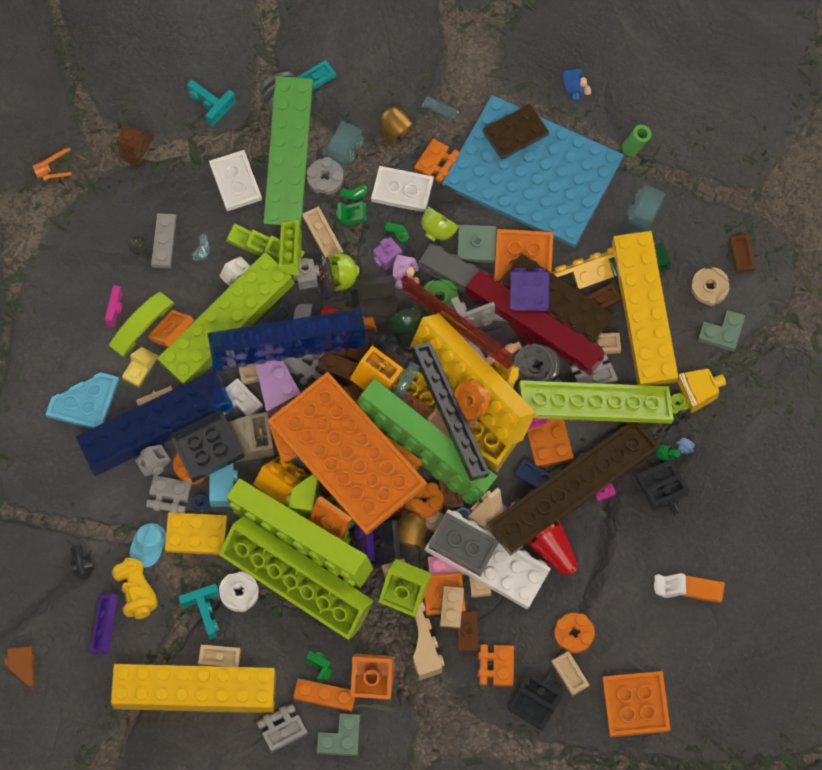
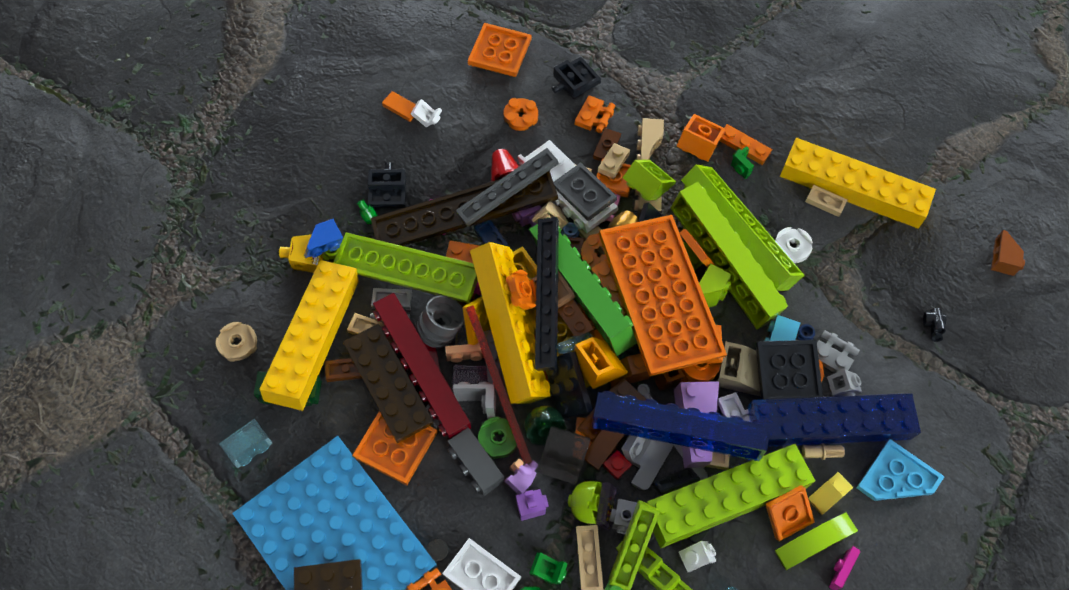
camera: 160 degrees left, 5 degrees down
dark purple plate [90,594,118,655] -> none
yellow animal [112,558,158,619] -> none
medium azure piece [130,523,166,568] -> none
yellow plate [165,513,227,555] -> none
teal bracket [178,584,220,640] -> none
light orange slope [253,456,309,506] -> none
light grey plate [256,704,308,753] -> none
sand green plate [317,714,360,756] -> none
green arm [385,222,409,242] -> none
lime cylinder [421,207,459,241] -> none
sand green plate [458,225,497,263] -> none
dark purple bracket [510,268,549,311] -> none
yellow bracket [551,247,614,289] -> none
tan plate [551,651,589,696] -> none
bright green brick [622,125,651,157] -> none
medium blue plate [676,438,695,455] -> none
sand green plate [698,310,745,352] -> none
reddish brown tile [730,234,755,273] -> none
none -> blue slope [304,219,343,258]
none -> dark grey plate [456,148,559,227]

